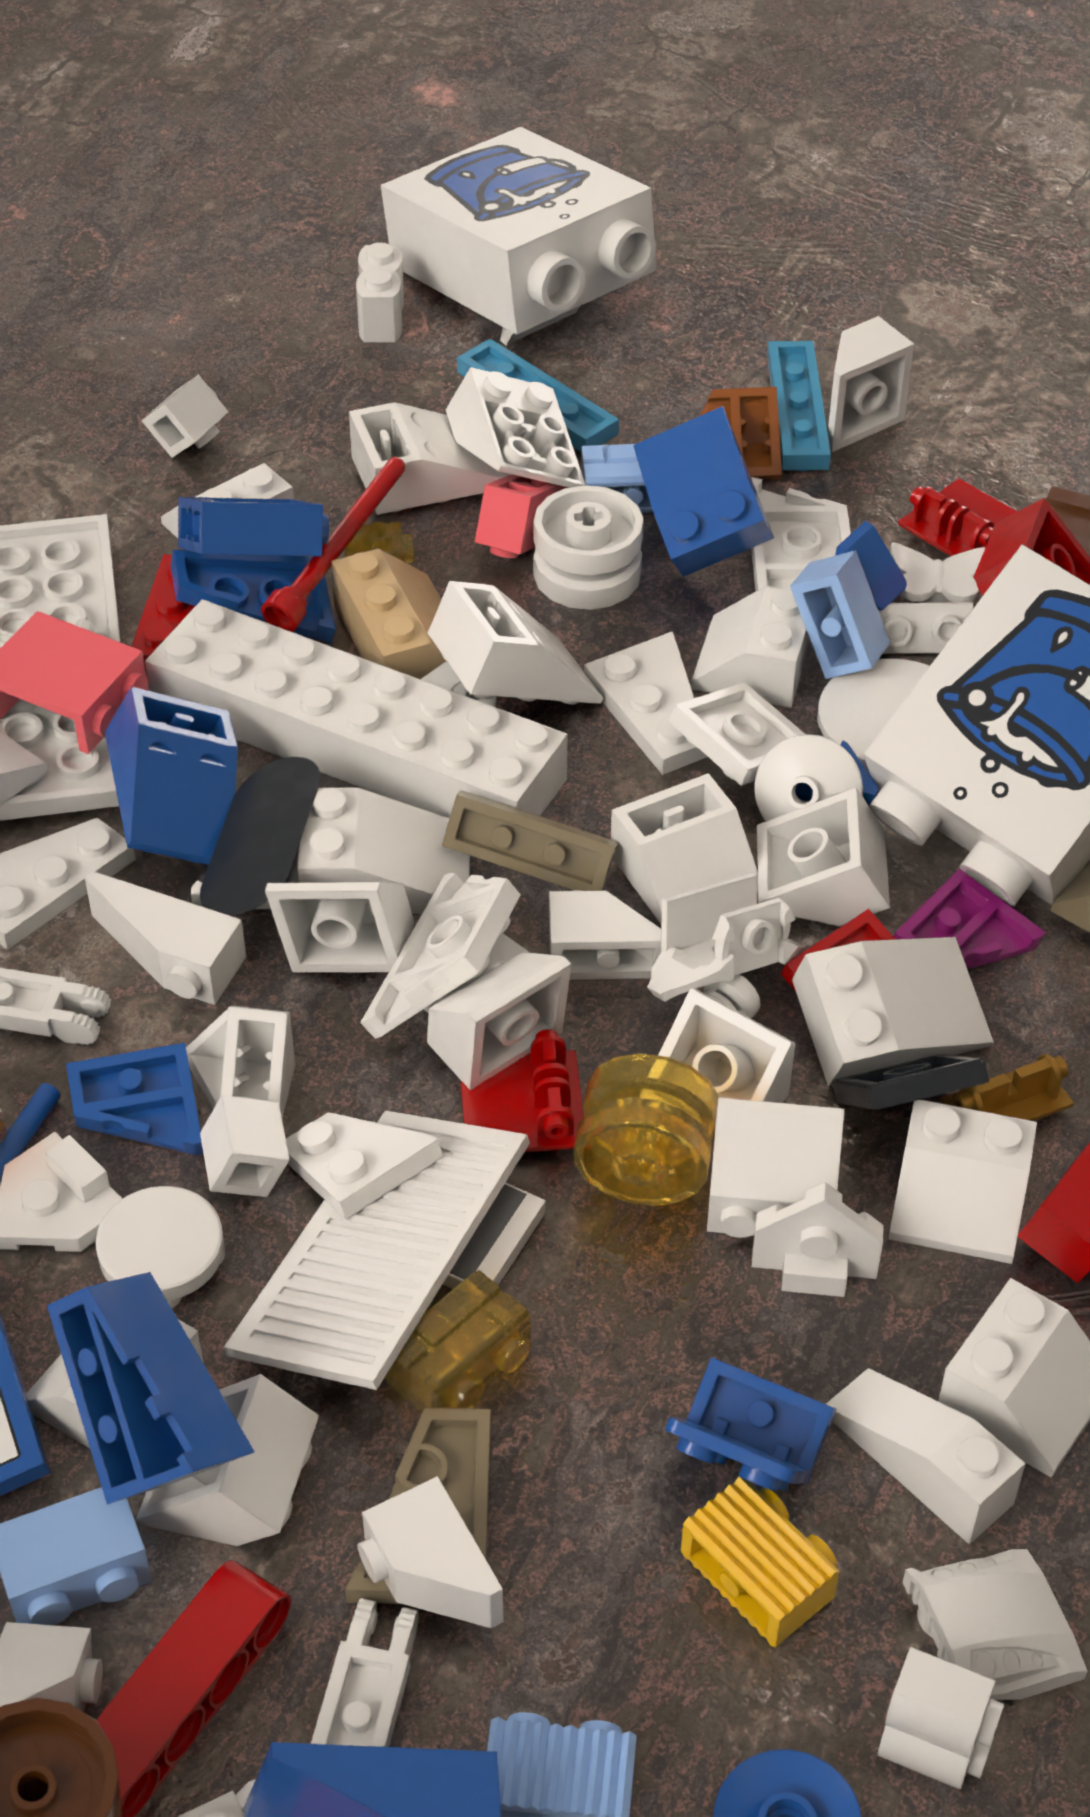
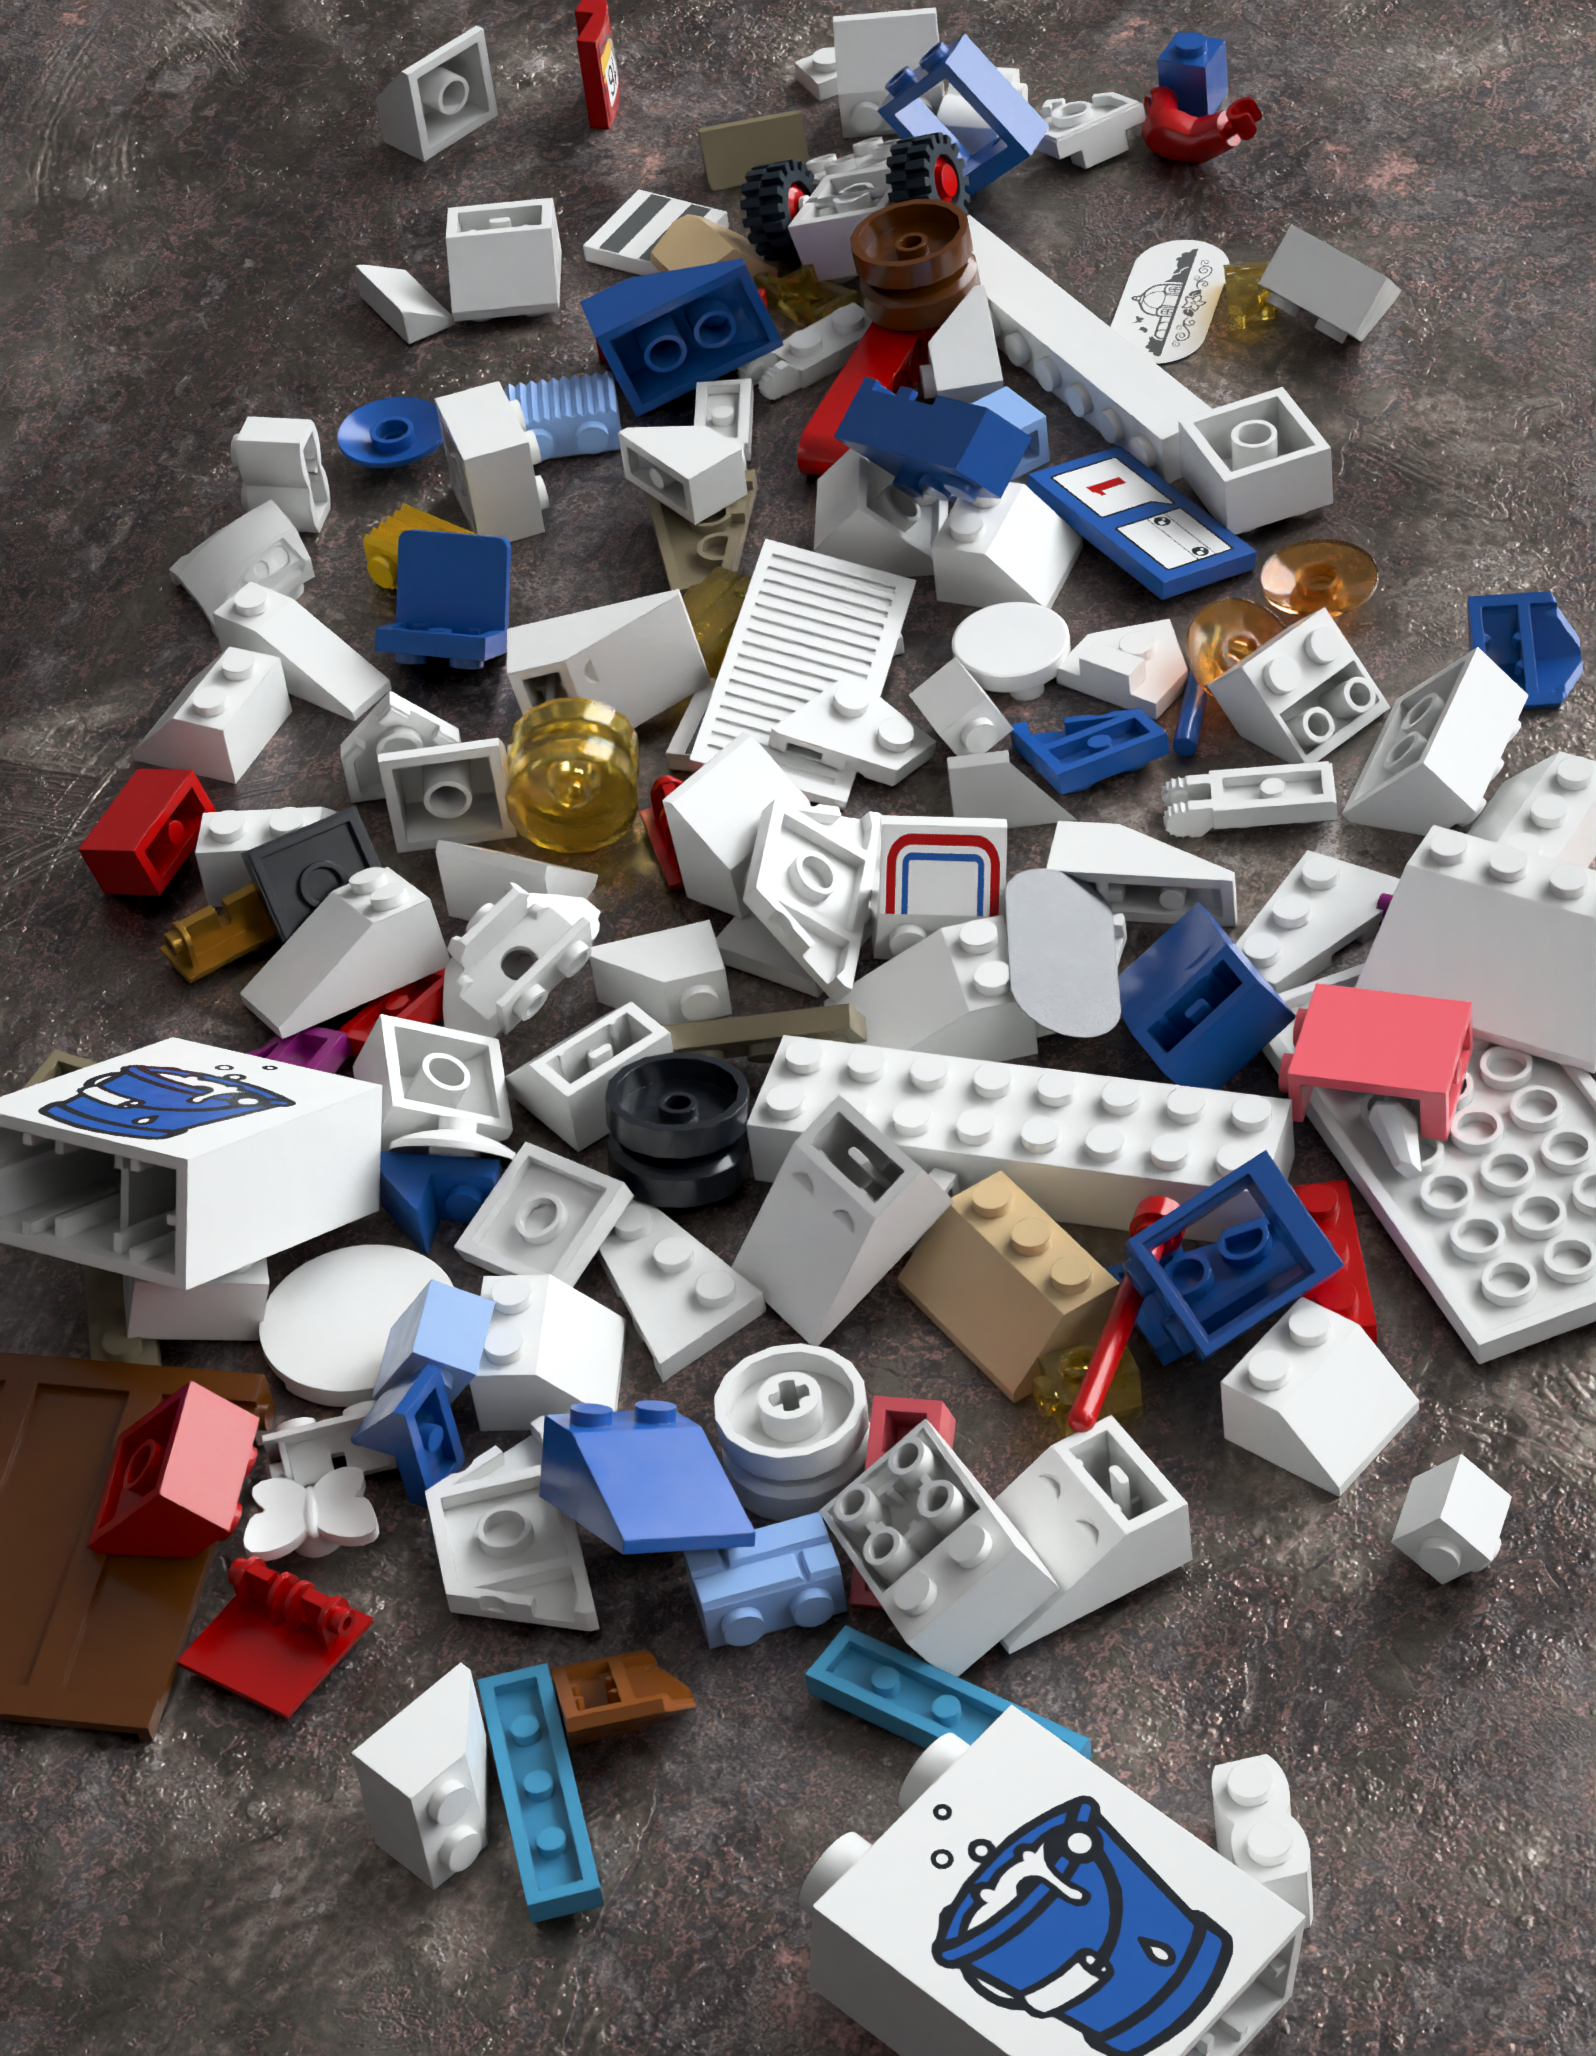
camera: 175 degrees right, 5 degrees down
none -> white brick [435,381,549,542]
none -> white slope [507,589,711,762]
none -> black wheel [605,1052,752,1208]

